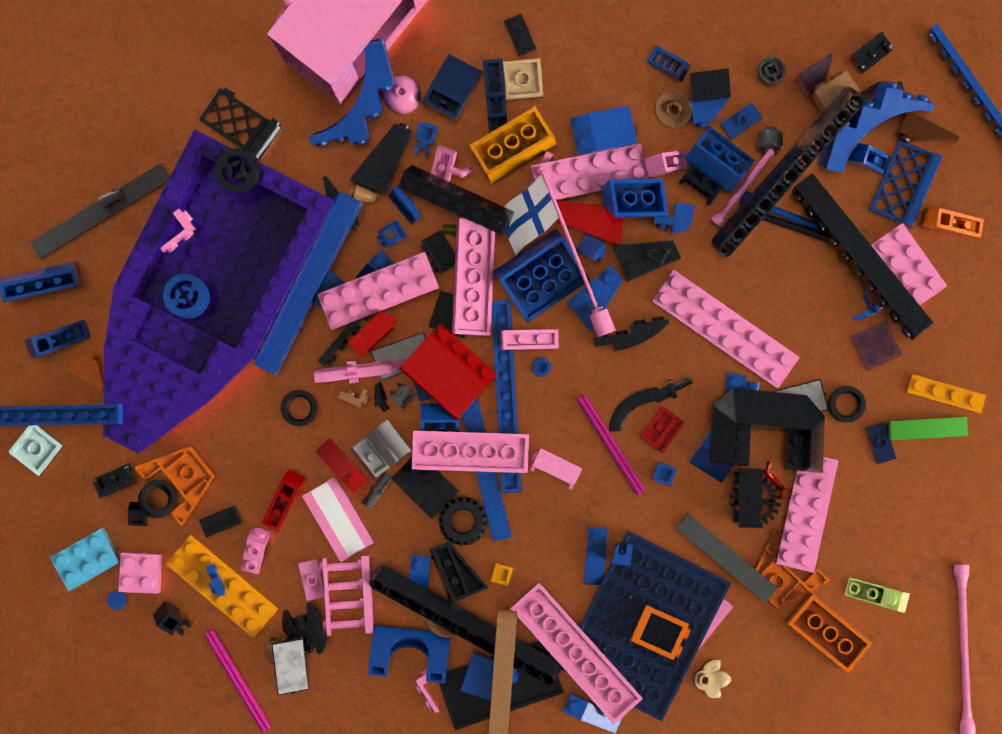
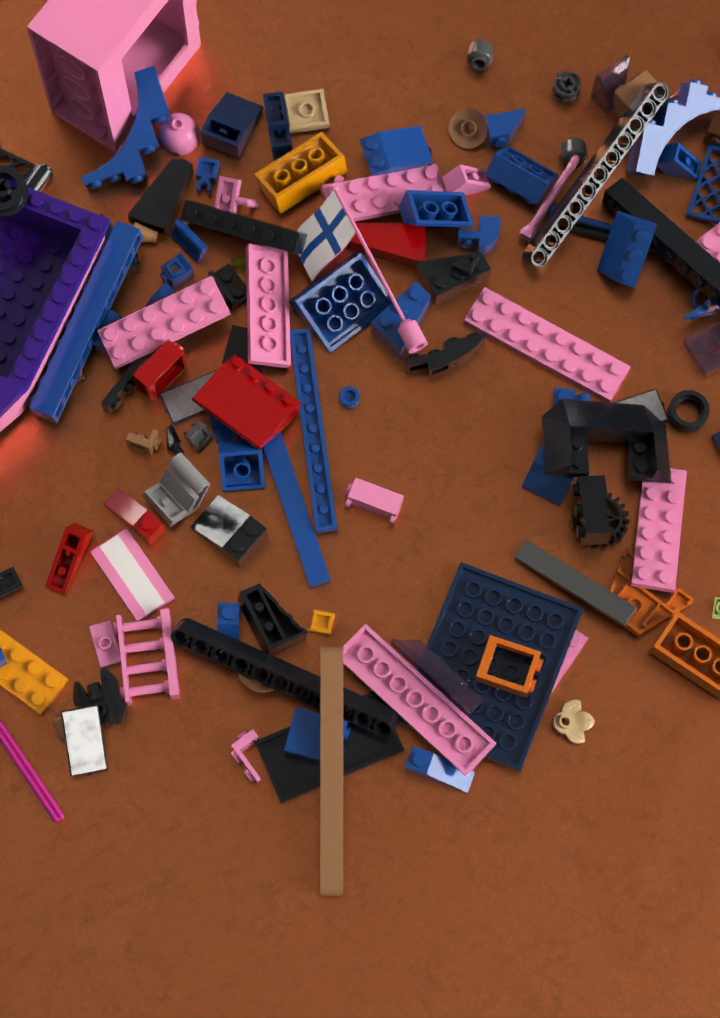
camera: 15 degrees left, 15 degrees down
bright pink bracket [241,527,271,574] -> none
black tyre [280,390,318,426] -> none
bright pink piece [314,359,407,384] -> none
dark grey axle [361,473,392,509] -> none
blue arch [368,626,451,683] -> none
bright pink plate [412,431,529,473] -> none
black tyre [439,497,487,546] -> none
bright pink plate [501,329,559,350] -> none
black plate [504,13,536,57] -> none
blue slope [575,234,607,264] -> none
dark pink axle [577,394,645,495] -> none
blue slope [584,527,608,585] -> none
black sword [609,377,693,432] -> none
blue hinge [611,543,633,566] -> none
red plate [640,406,685,453] -> none
blue slope [647,46,691,82] -> none
blue panel [651,462,677,487] -> none
black hinge [679,164,723,206] -> none
black slope [689,68,731,102] -> none
blue plate [720,102,763,140] -> none
red piece [763,461,792,500] -> none
black hinge [849,32,893,74] -> none
none -> clear purple wedge [391,639,484,715]
none -> dark grey head [467,40,494,70]
none -> blue slope [597,211,657,288]

